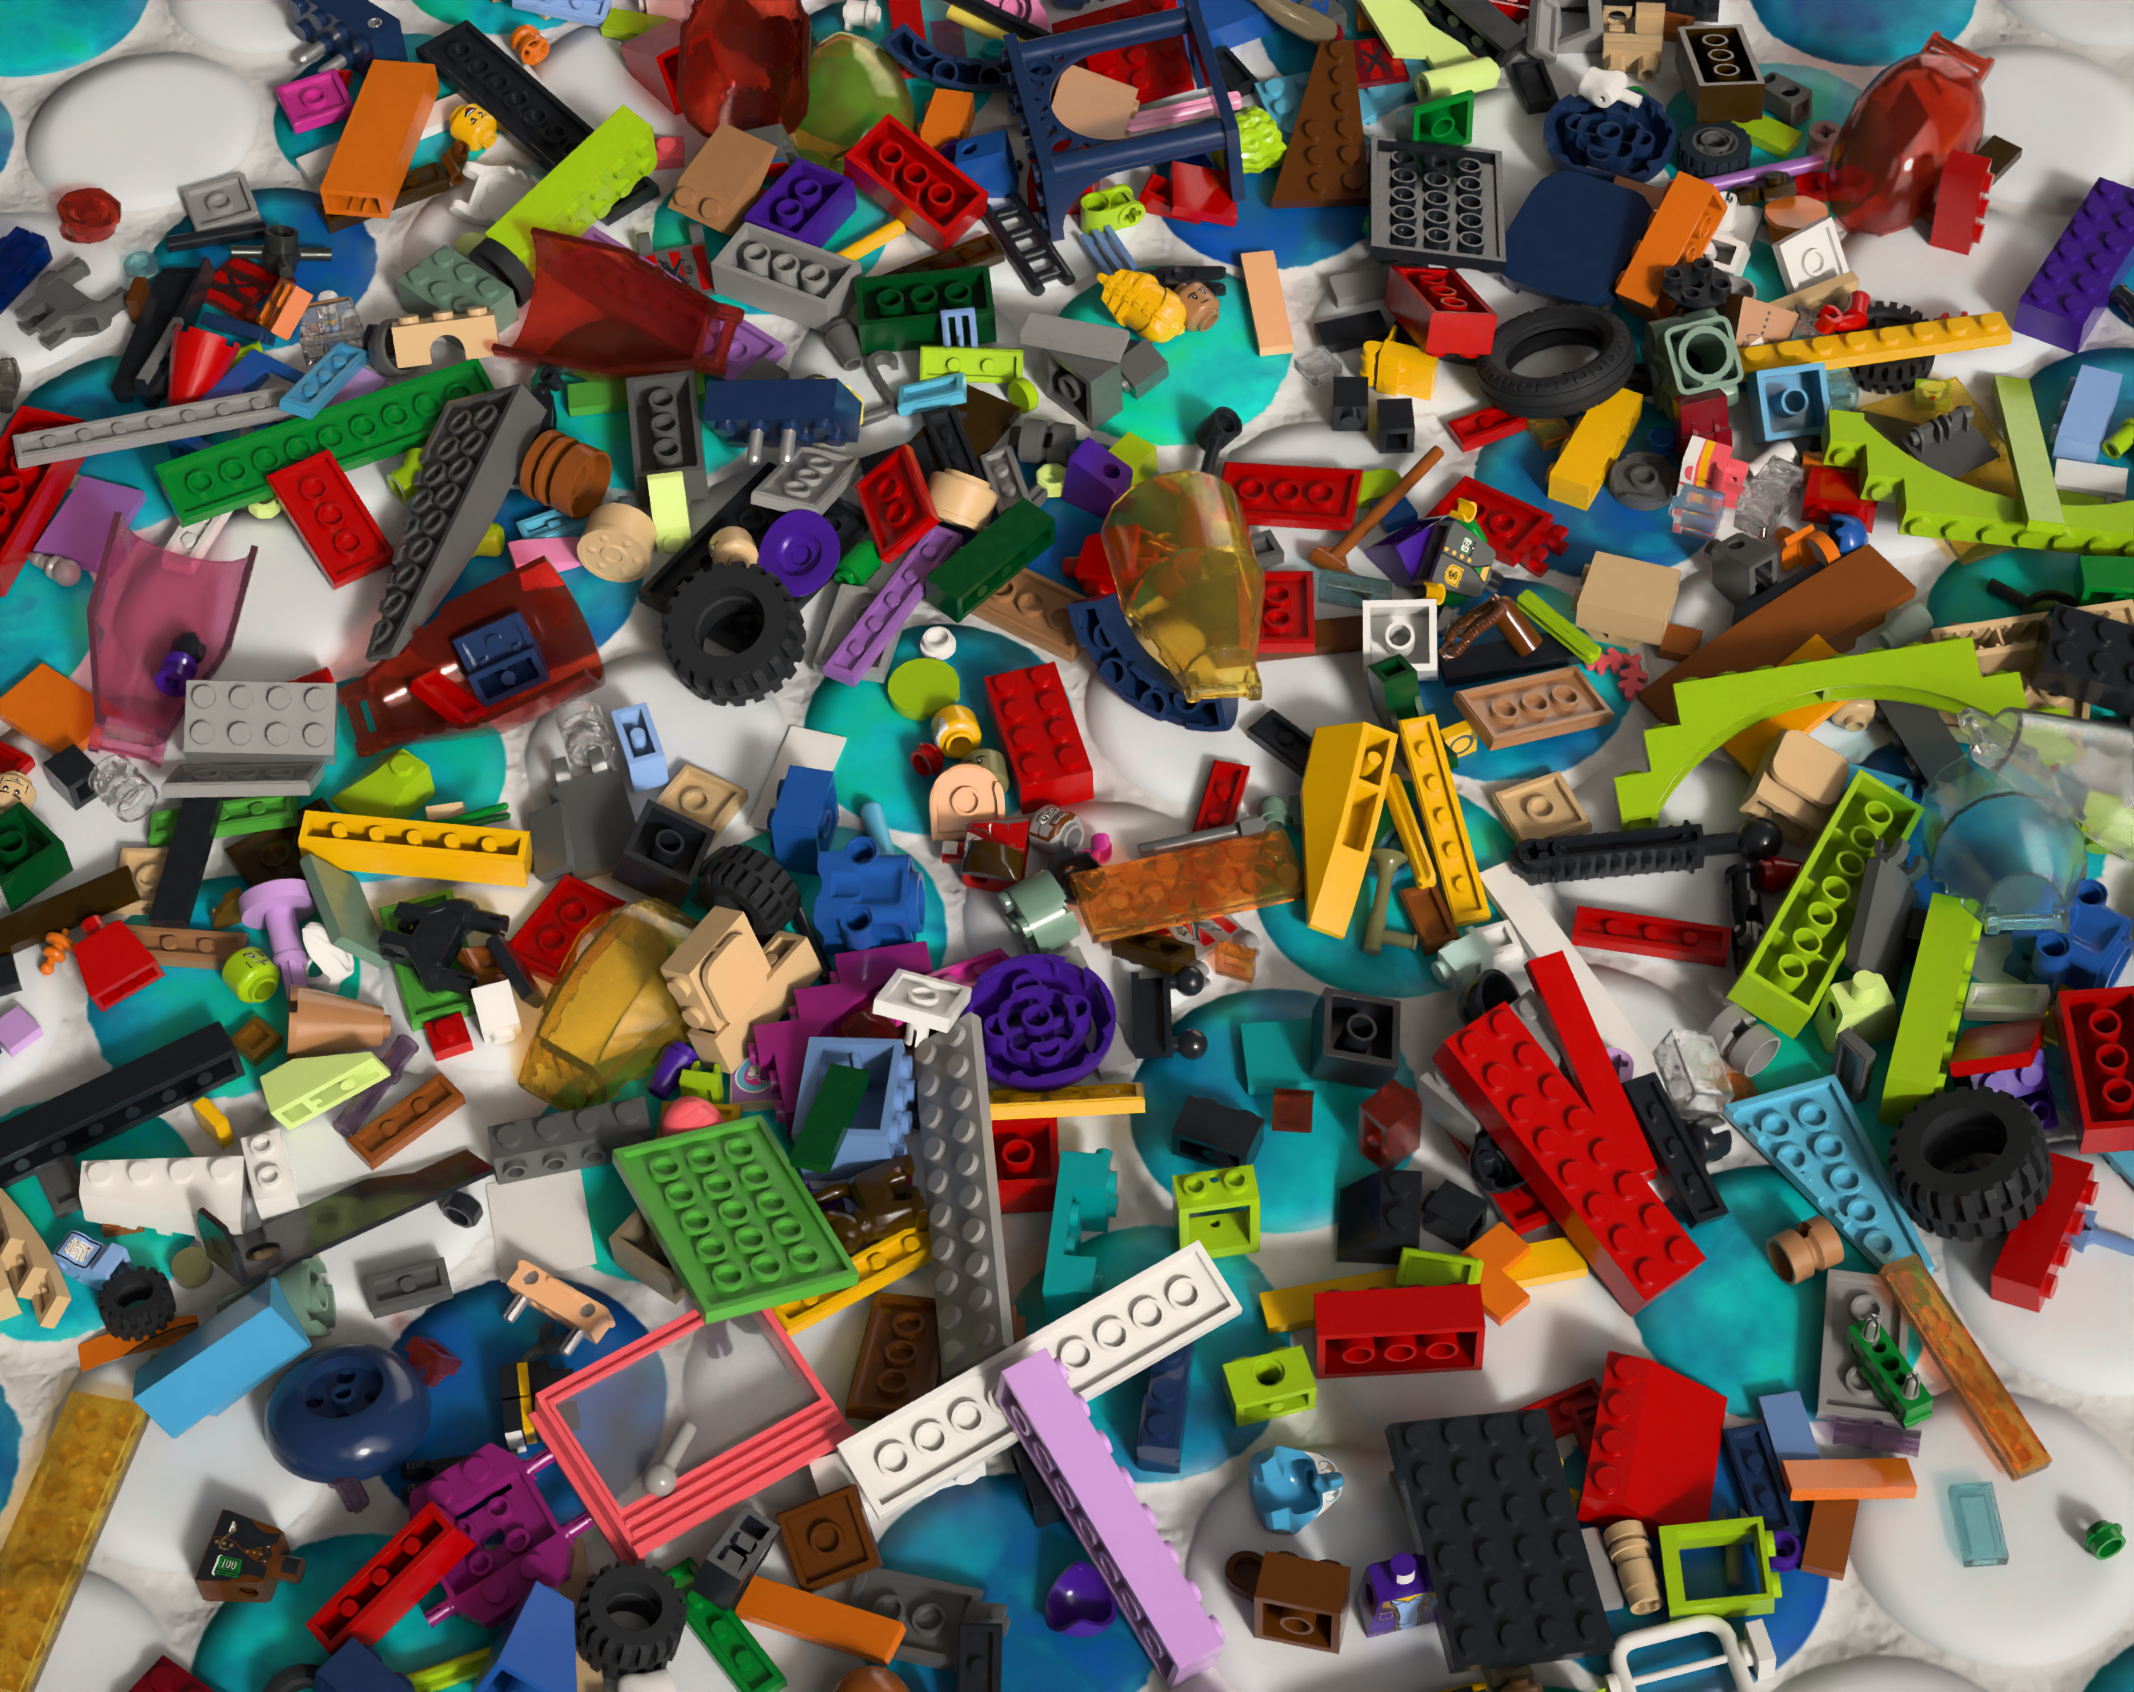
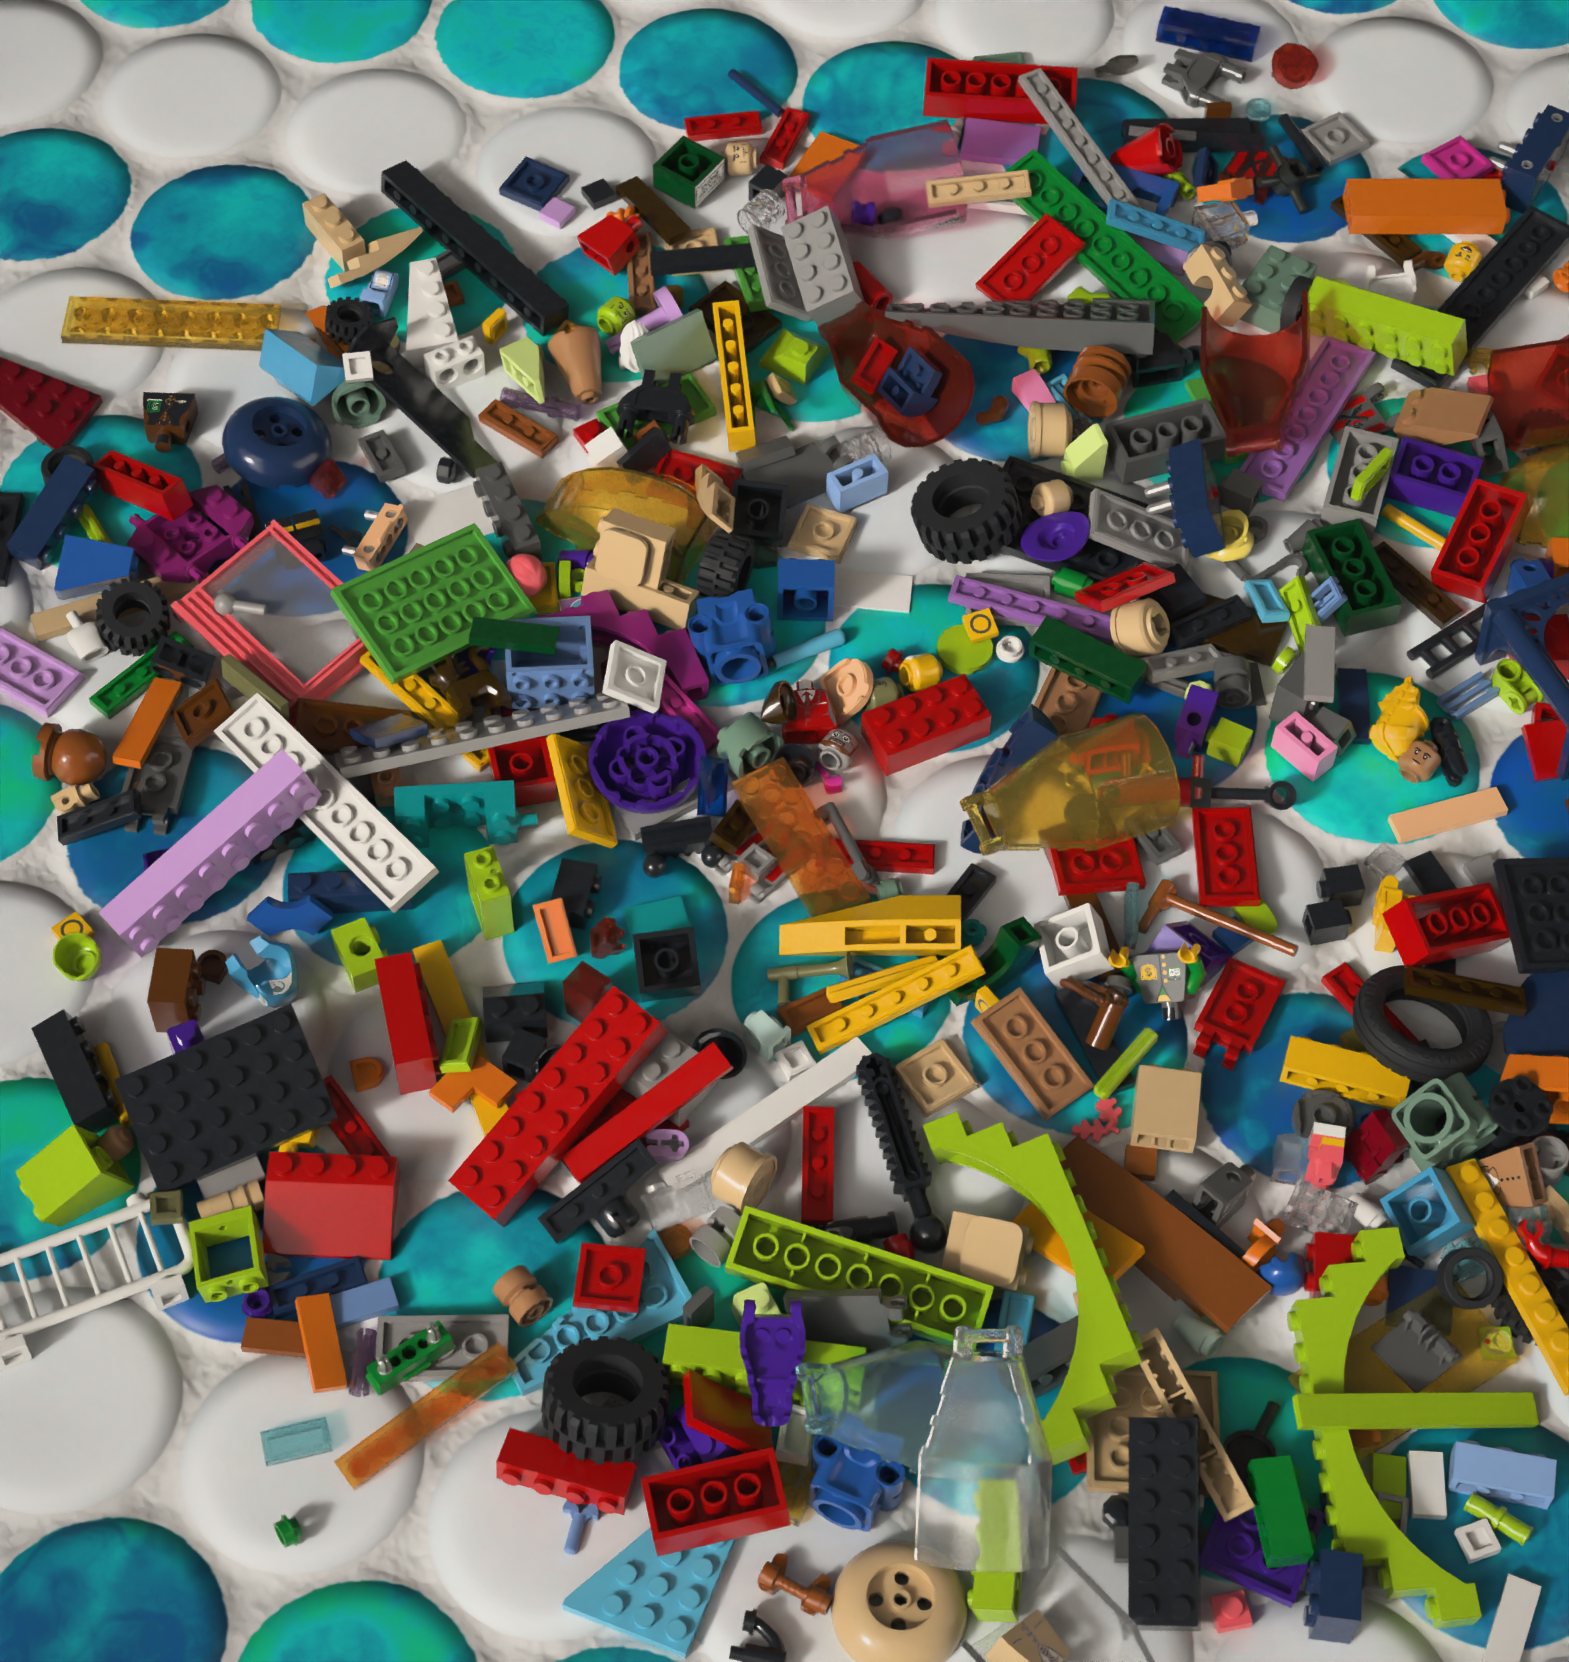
camera: 75 degrees right, 5 degrees up
none -> olive tile [150,1190,184,1226]
none -> olive tile [221,654,290,722]
none -> blue tile [247,895,334,937]
none -> white plate [342,351,373,383]
none -> tile [349,713,429,750]
none -> orange tile [349,1057,384,1093]
none -> orange tile [532,898,578,964]
none -> red plate [573,1243,646,1313]
none -> tan slope [695,464,735,533]
none -> clear blue tile [697,756,729,818]
none -> tan wheel [710,1141,778,1215]
none -> light grey tile [735,843,777,882]
none -> dark purple animal [740,1300,806,1427]
none -> tan tile [925,169,1032,208]
none -> yellow tile [962,608,999,644]
none -> bright pink brick [1271,711,1338,782]
none -> lime tile [1350,447,1393,502]
none -> dark brown tile [1402,965,1527,1017]
none -> black tyre [1436,1247,1503,1310]

